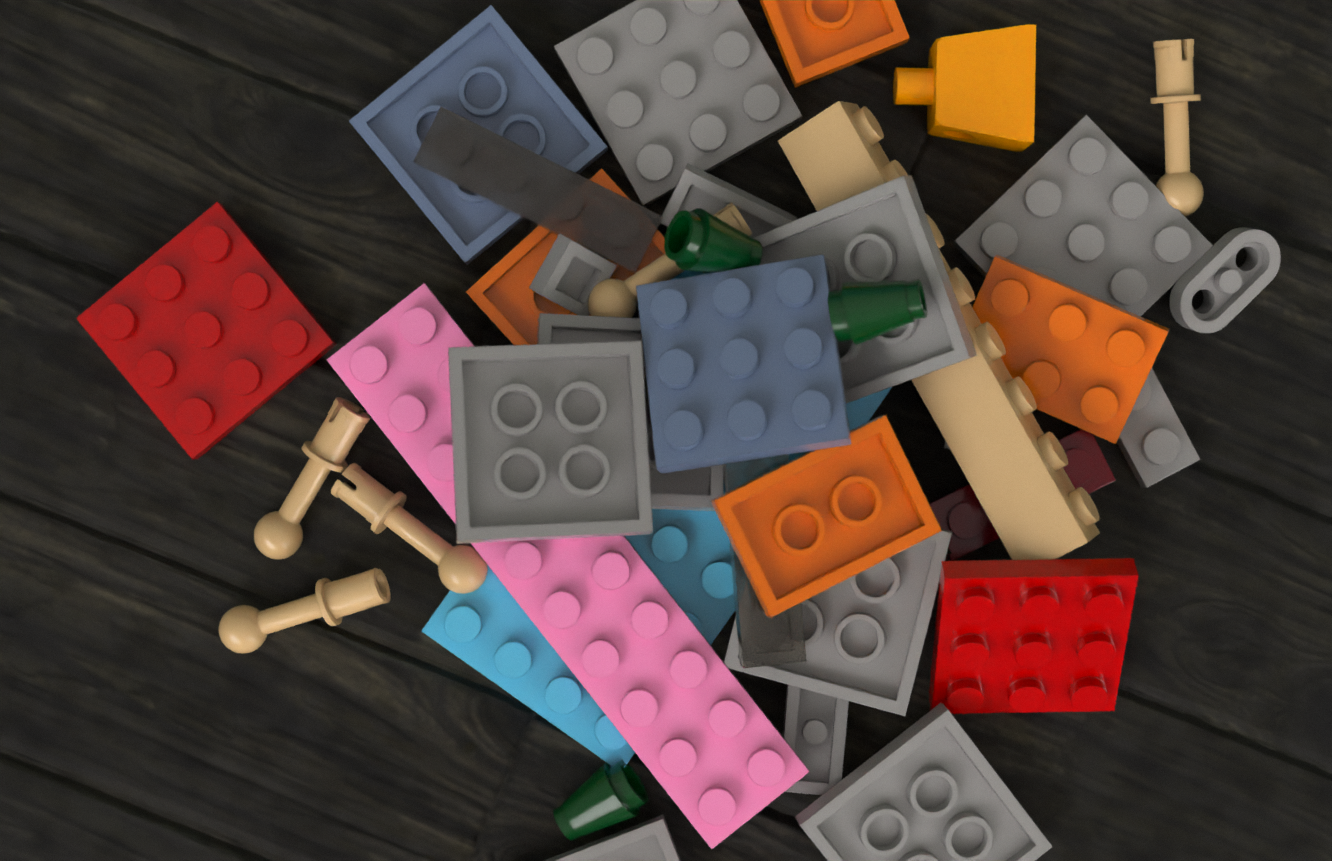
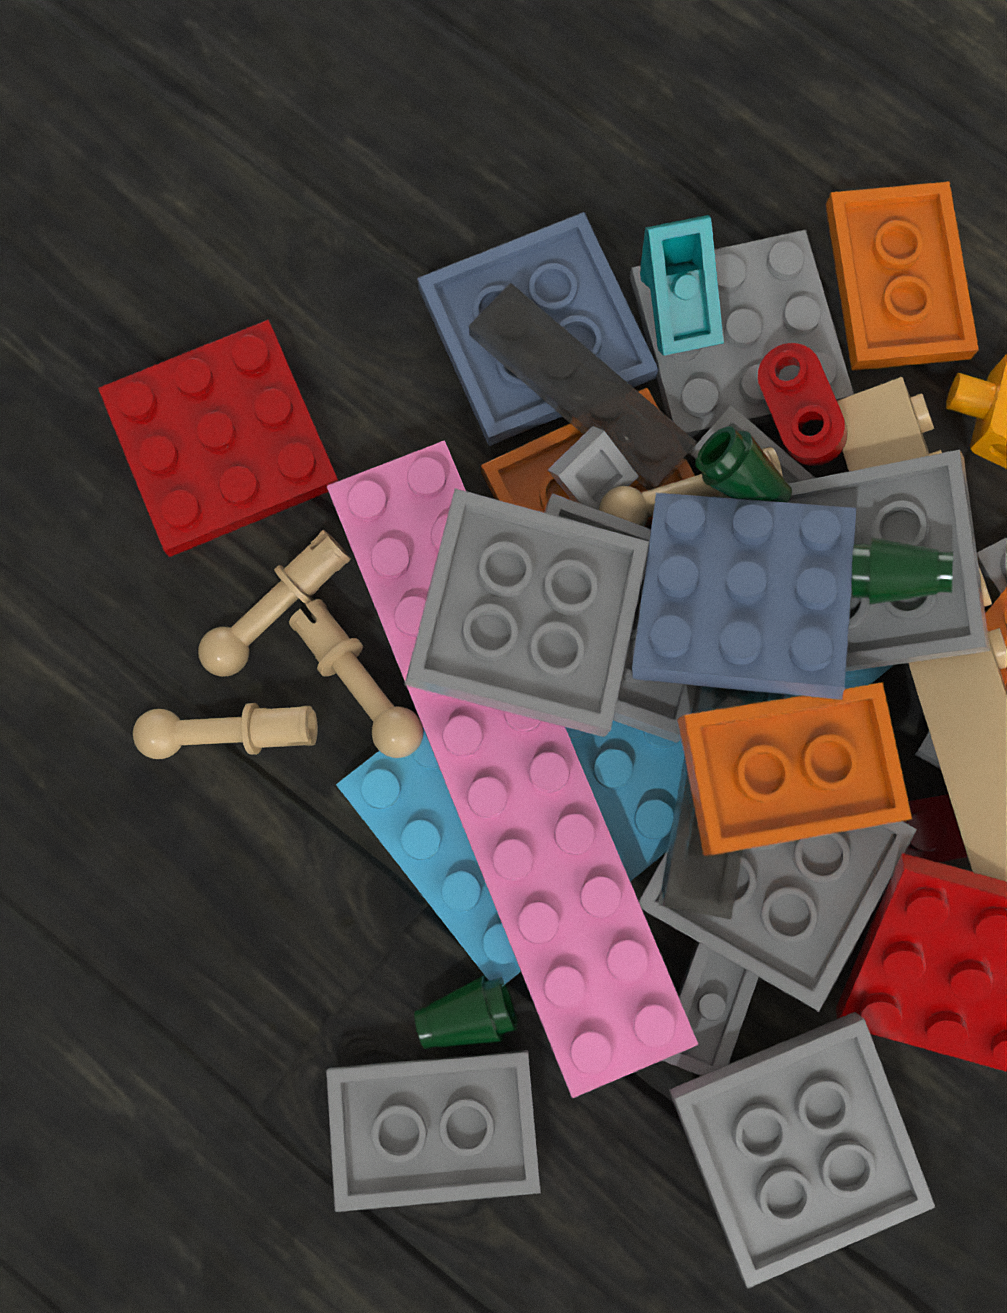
camera: 15 degrees right, 10 degrees down
none -> teal slope [640,215,724,356]
none -> red plate [758,343,848,466]

